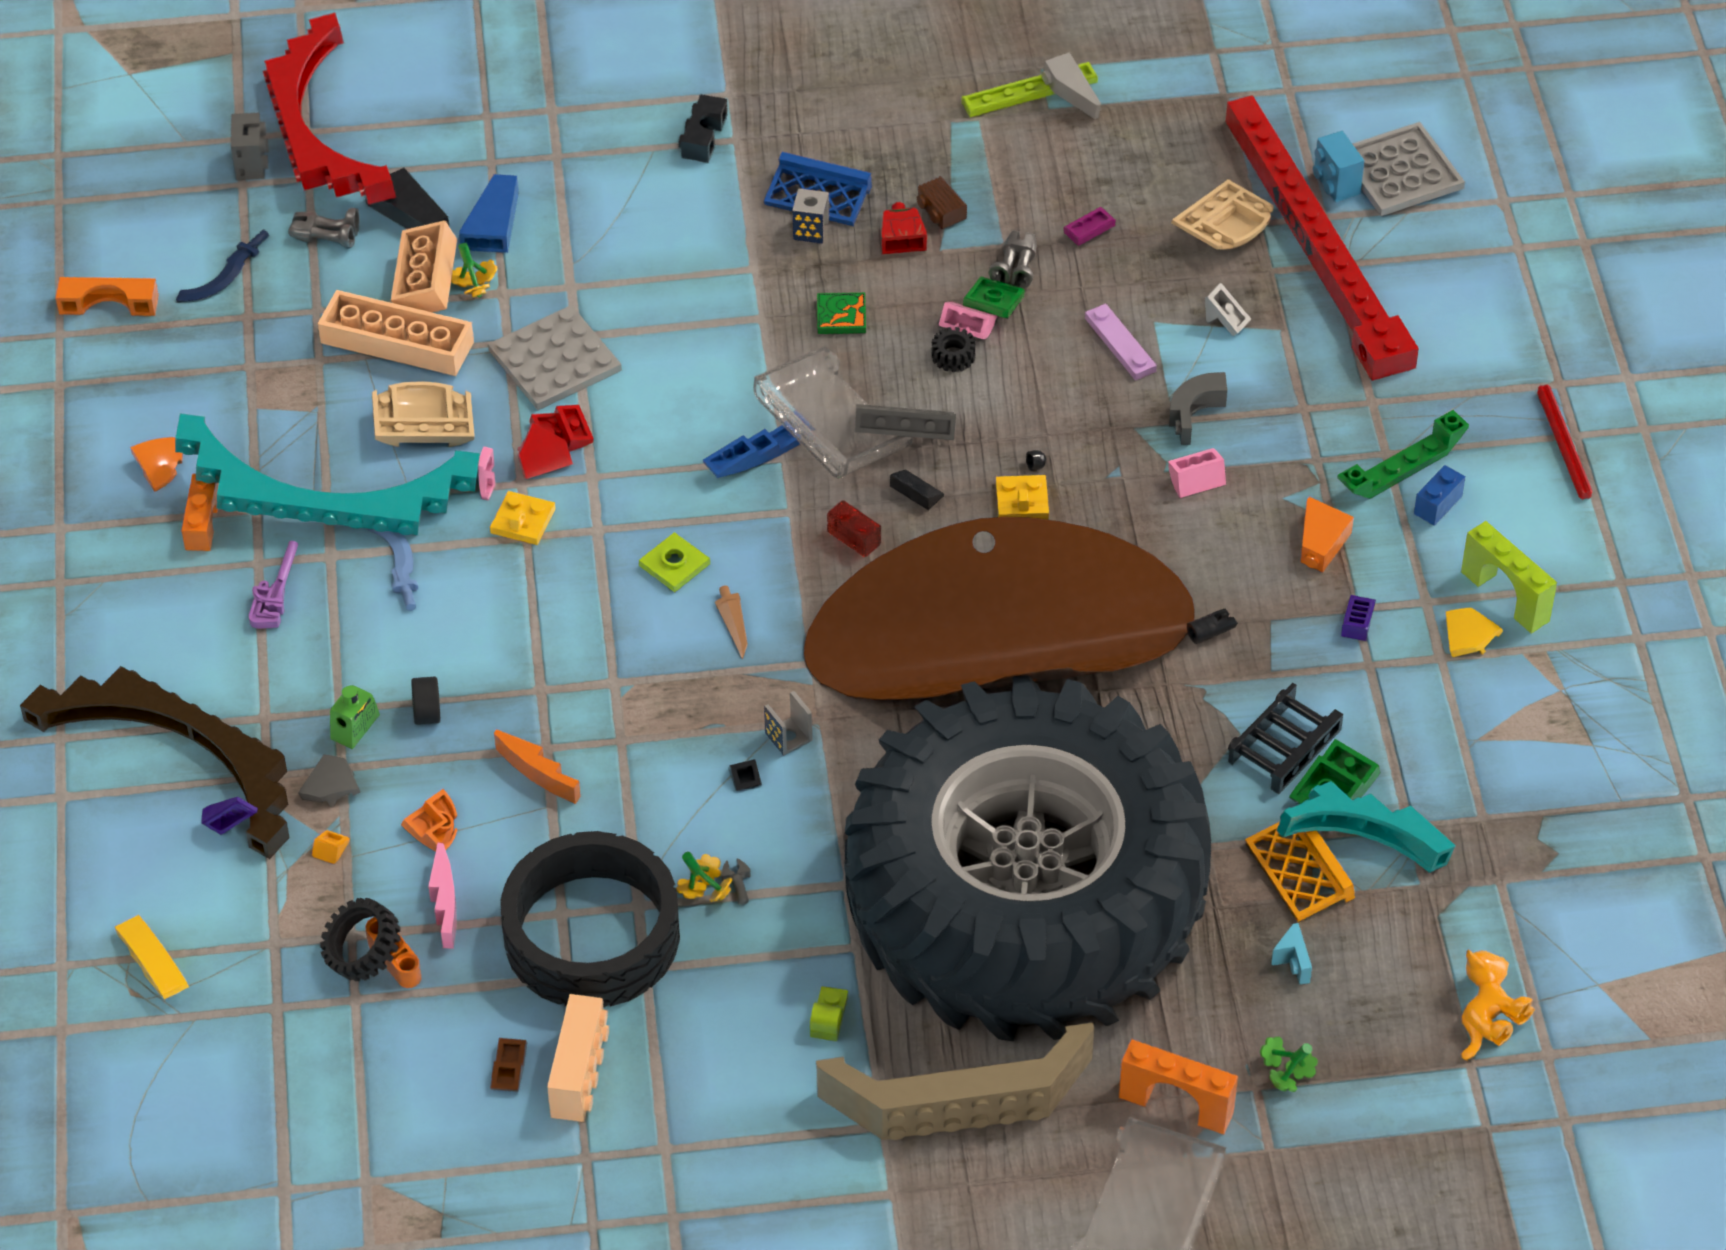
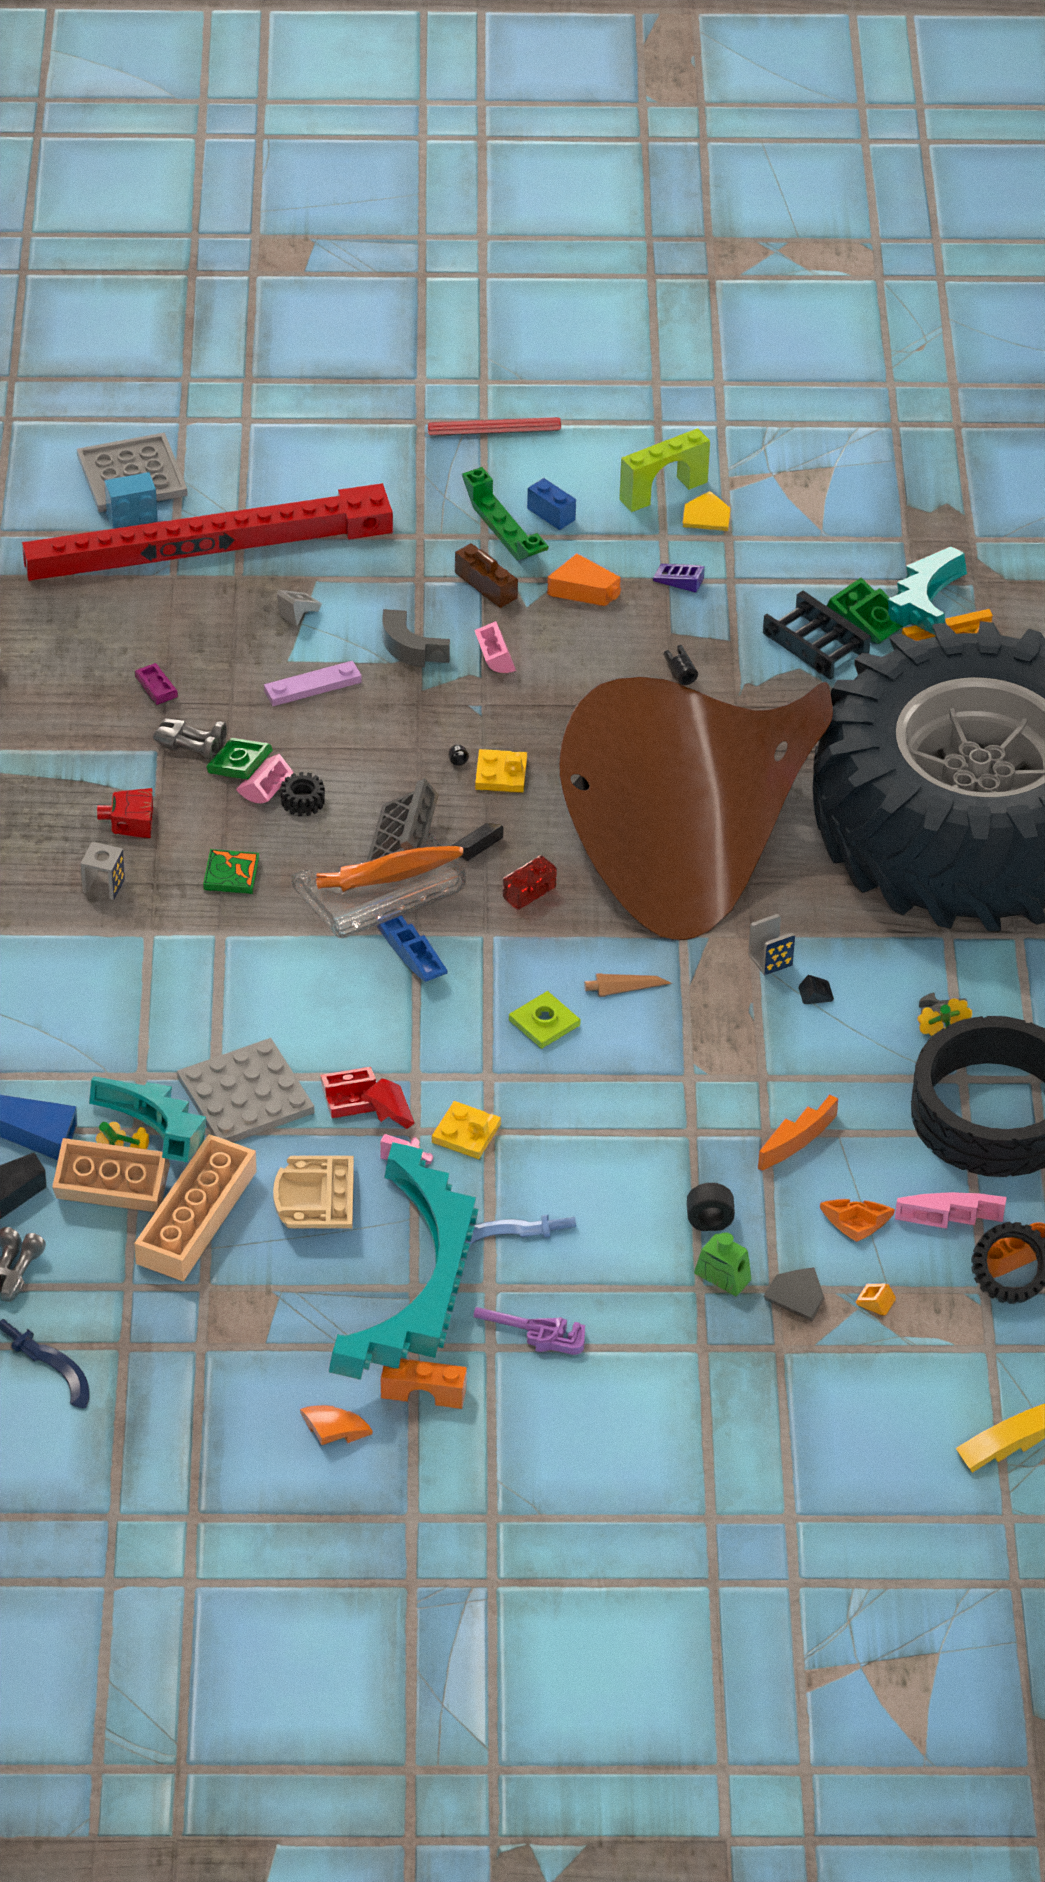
camera: 85 degrees left, 5 degrees down
dark brown arch [20,666,290,859] -> none
orange arch [56,277,159,316] -> none
dark purple slope [201,796,257,835] -> none
blue fence [764,152,872,226] -> none
reddish brown brick [916,176,967,229] -> none
tan slope [1172,180,1273,250] -> none
none -> teal arch [89,1076,207,1163]
none -> orange animal [316,846,464,892]
none -> reddish brown piece [455,543,518,608]

